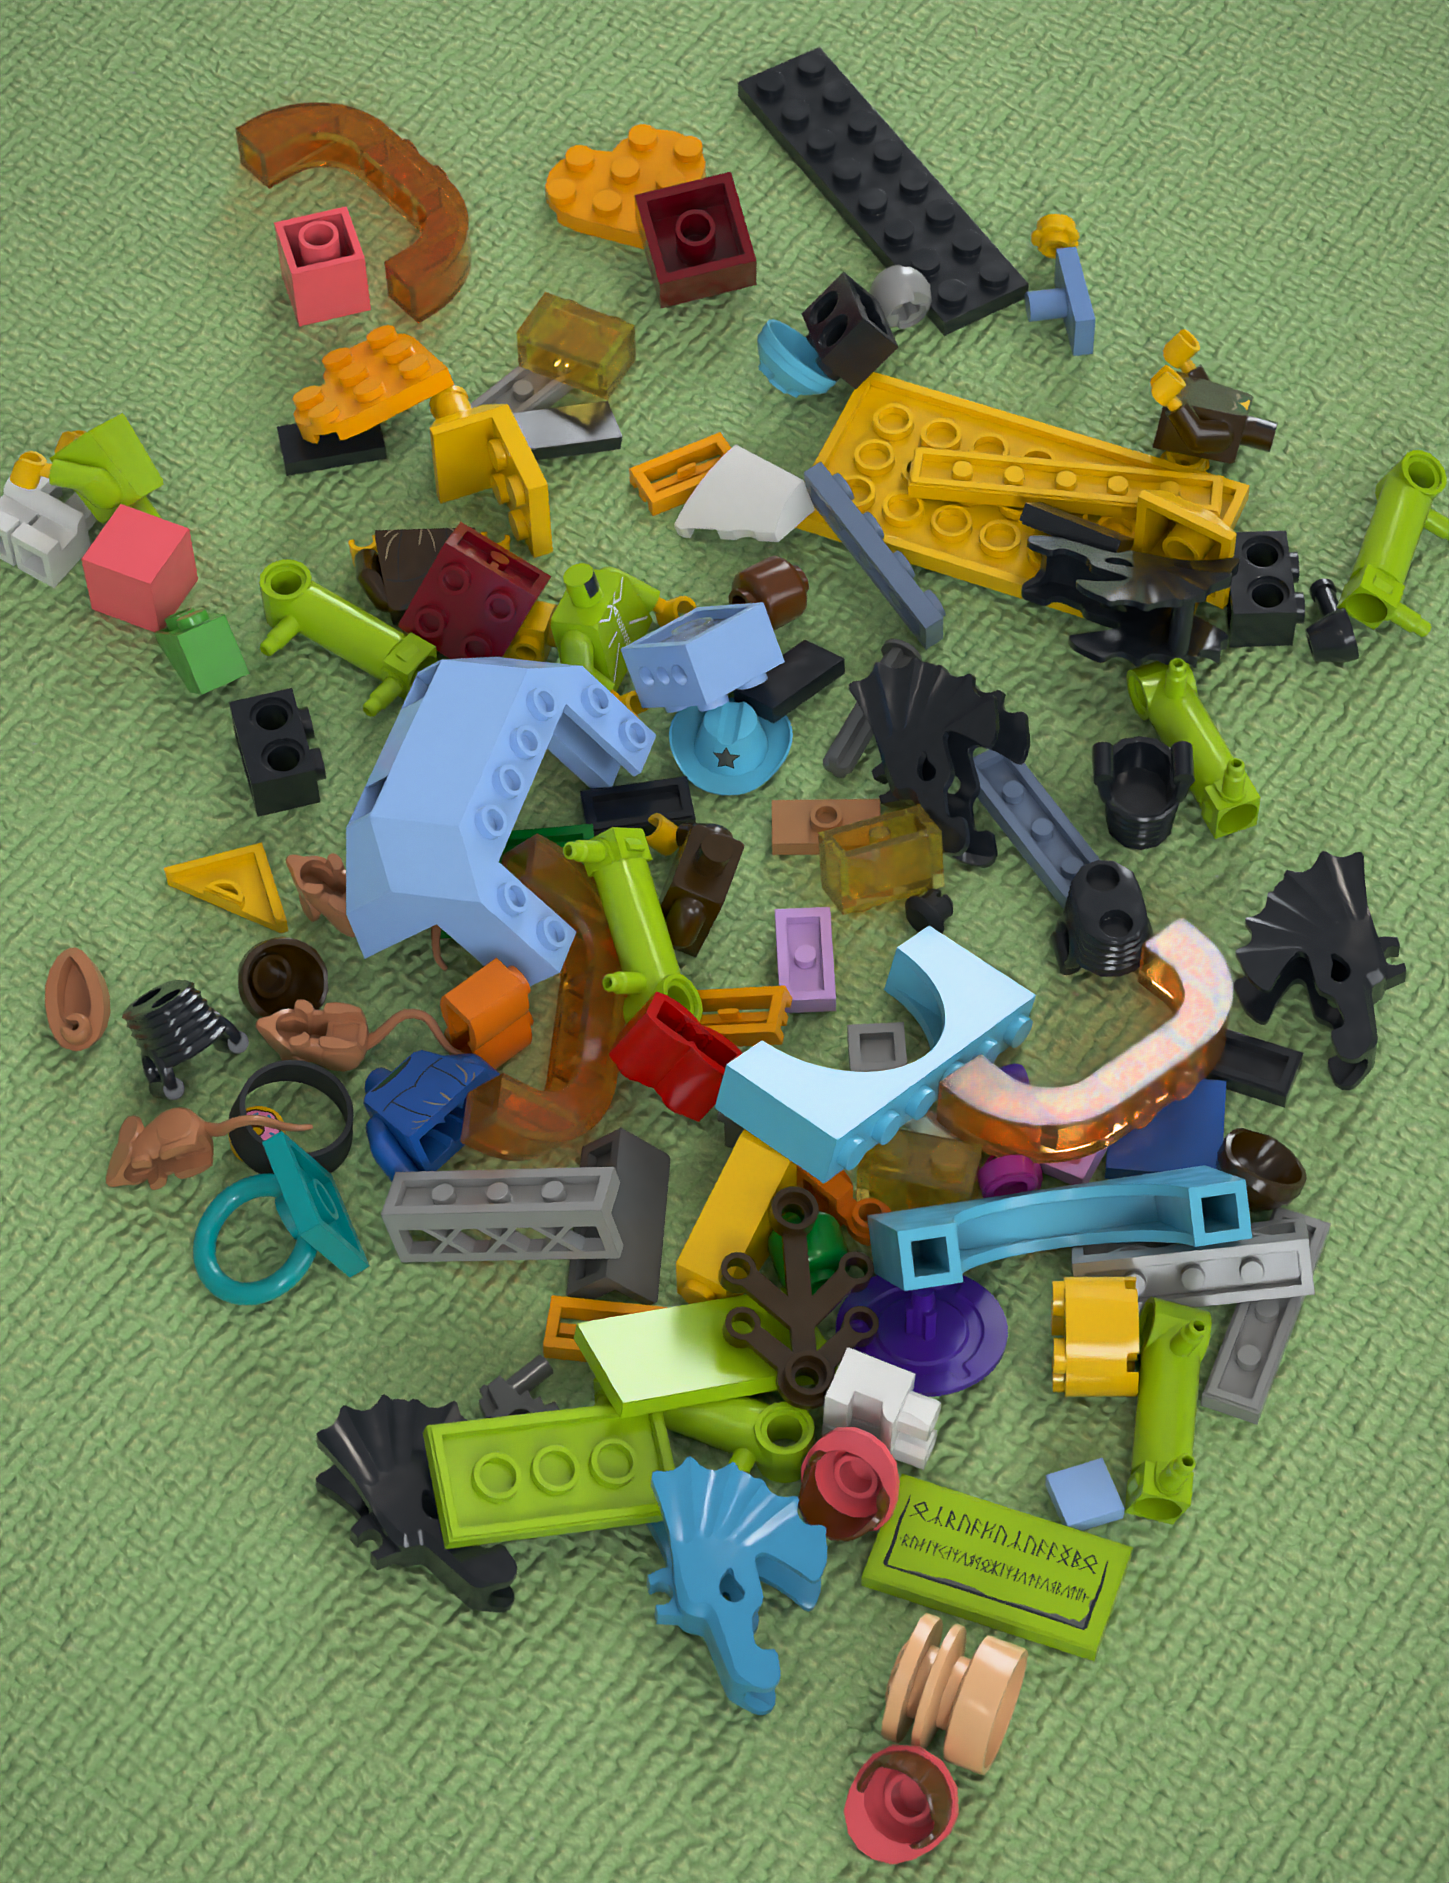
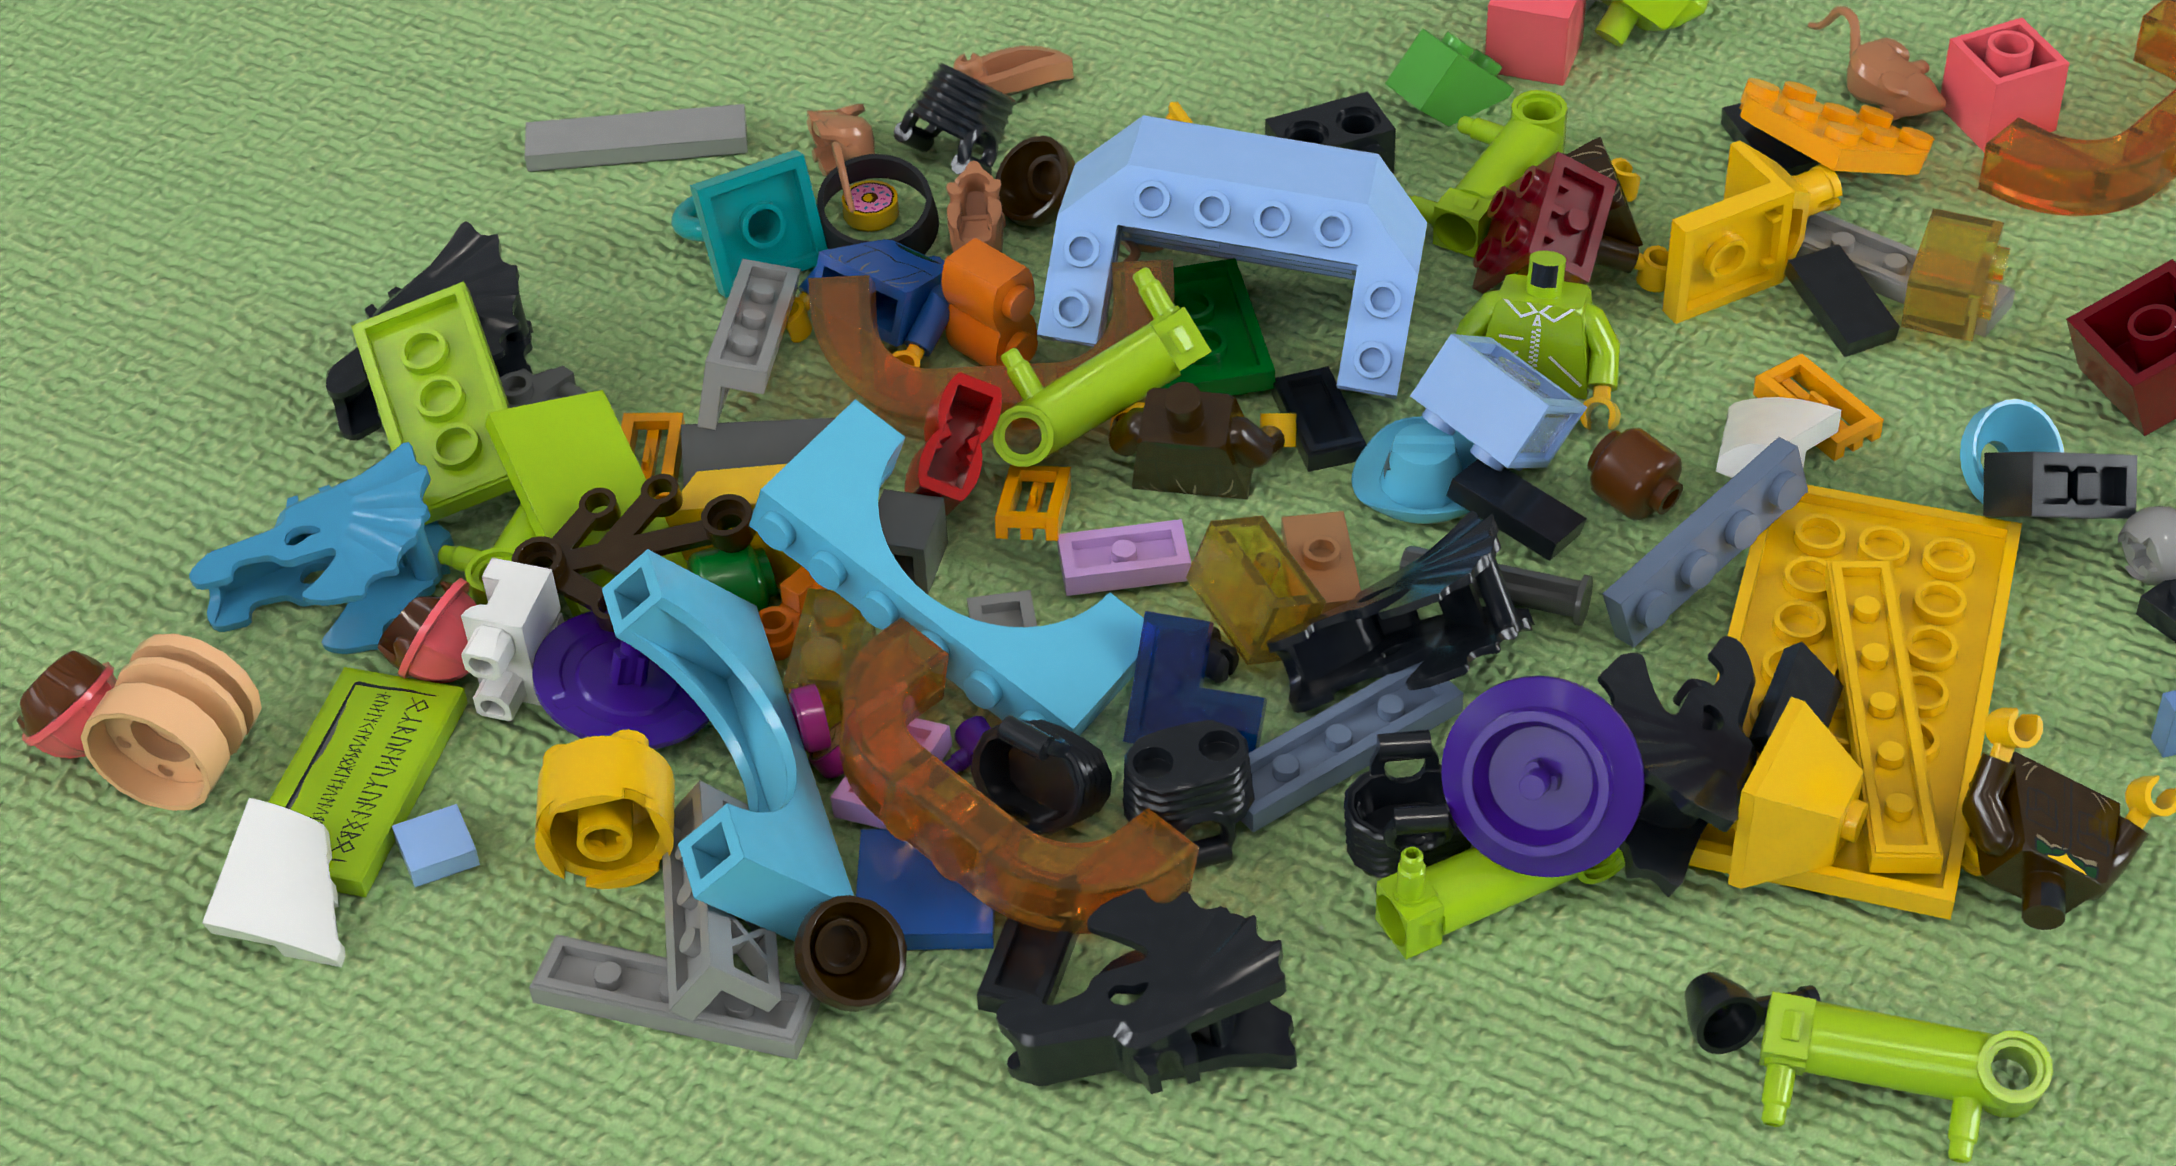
camera: 85 degrees right, 10 degrees down
lime piece [1124,1296,1212,1525] -> none
black brick [1225,530,1305,648] -> none
none -> white slope [202,798,346,967]
none -> light grey tile [525,104,748,171]
none -> black piece [969,715,1112,850]
none -> clear blue plate [1123,611,1267,753]
none -> dark purple piece [1441,676,1645,877]
none -> nougat animal [1808,6,1946,121]

